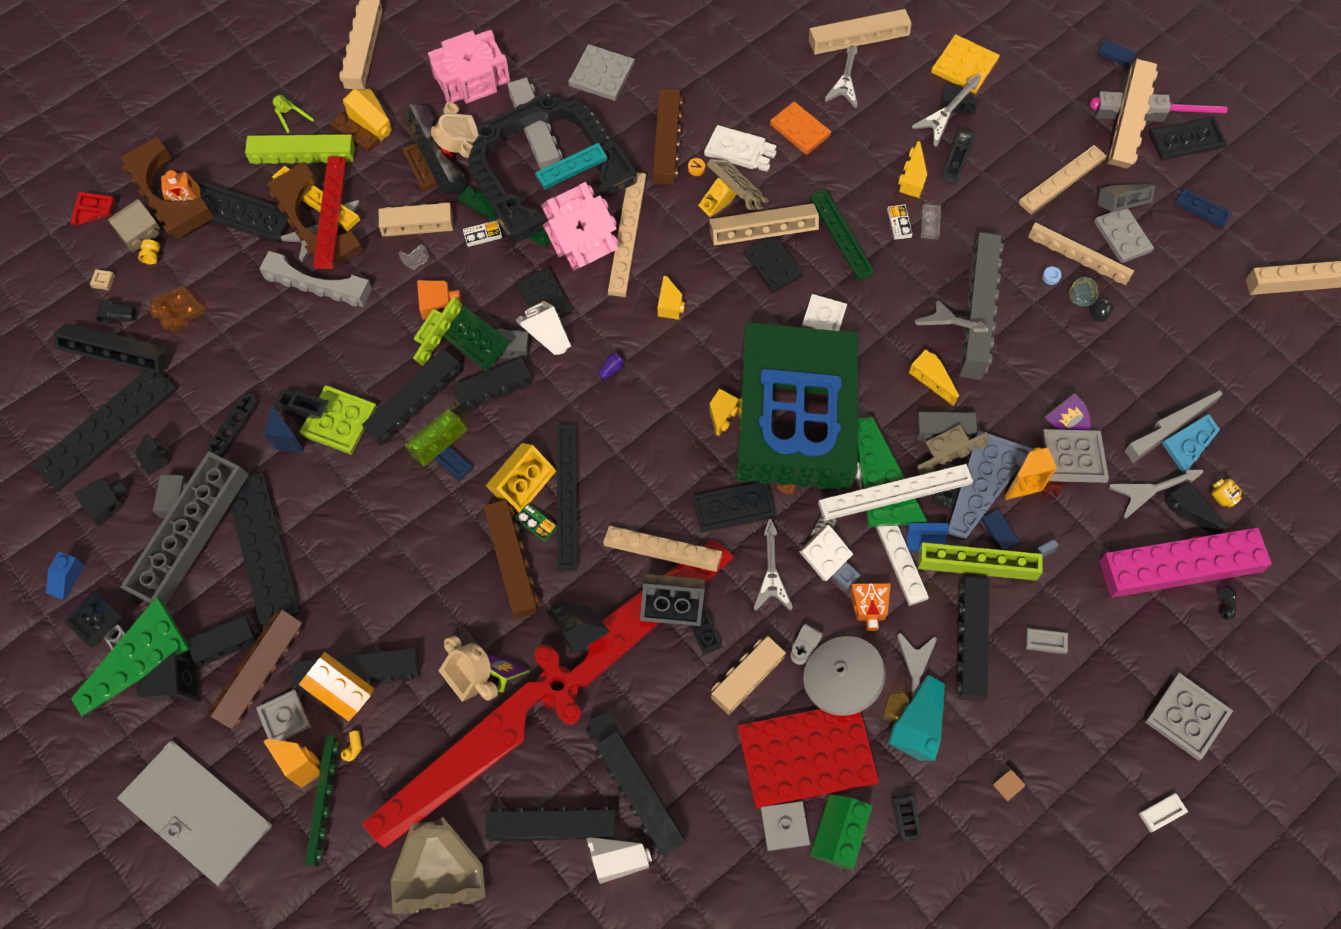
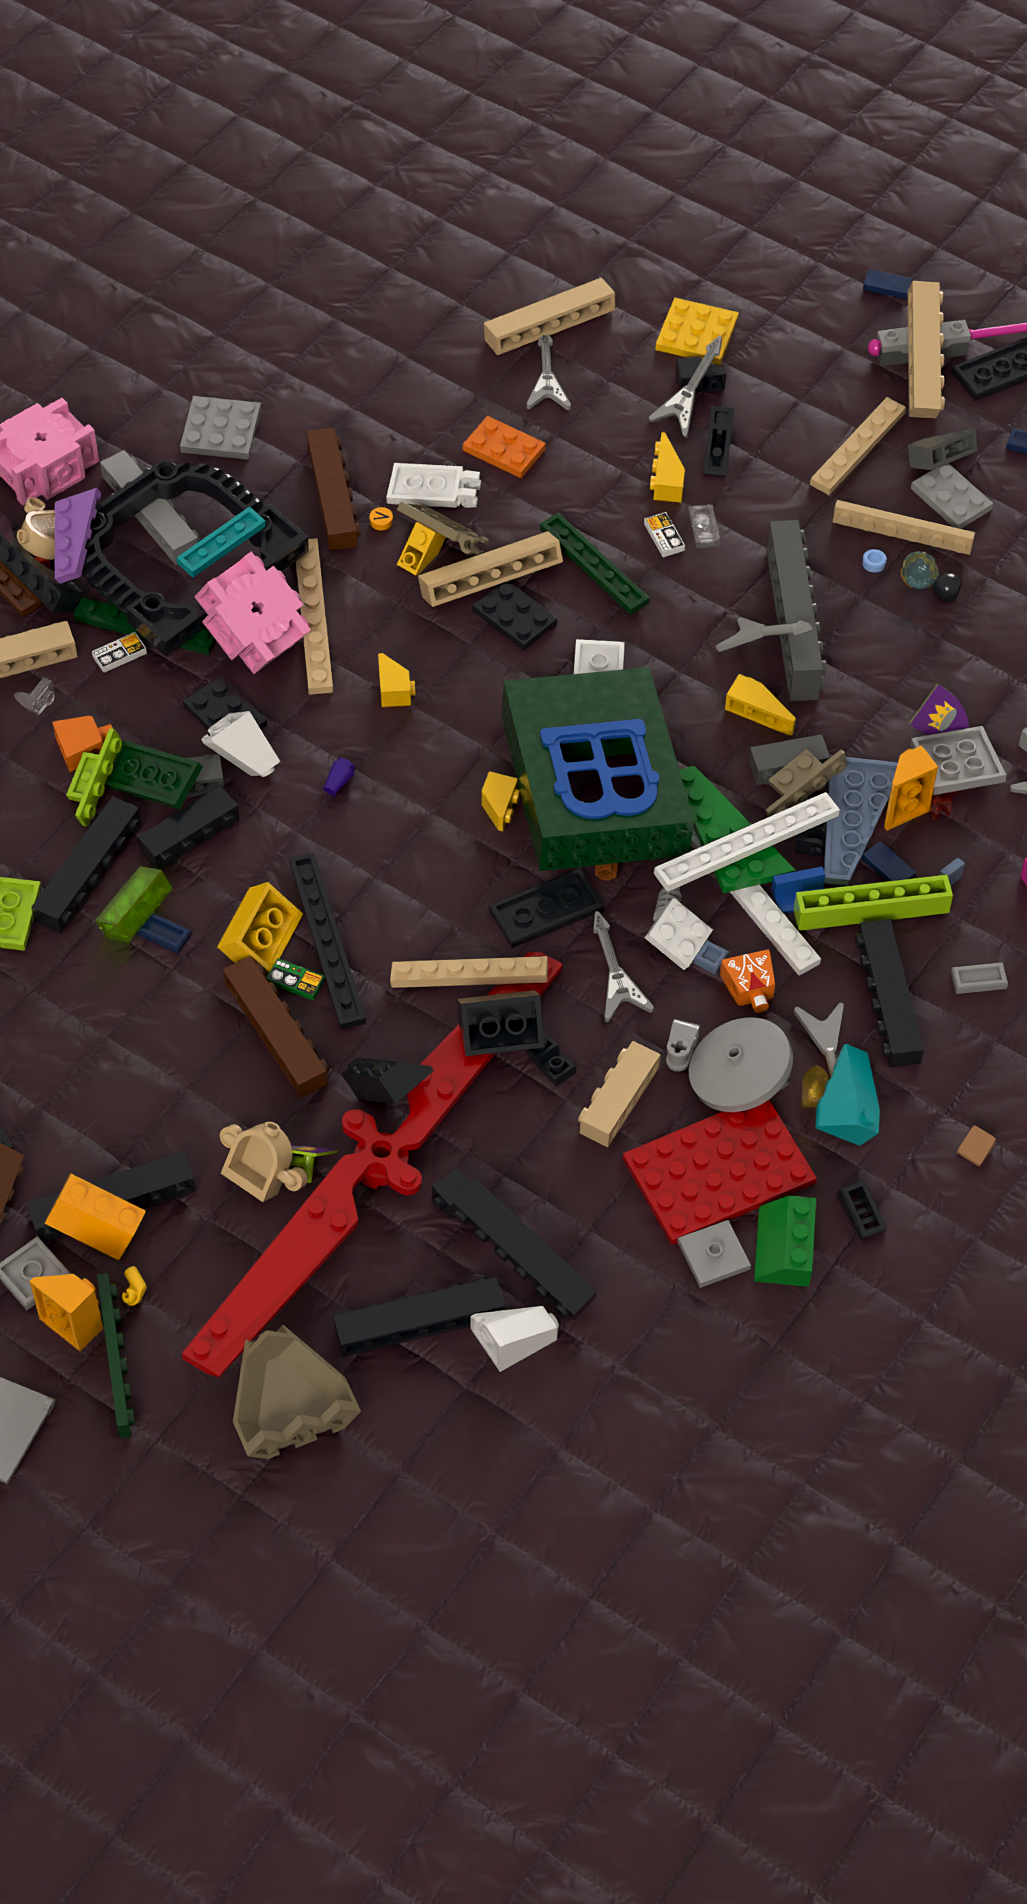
camera: 15 degrees left, 10 degrees down
none -> medium lavender wing [55,488,101,584]

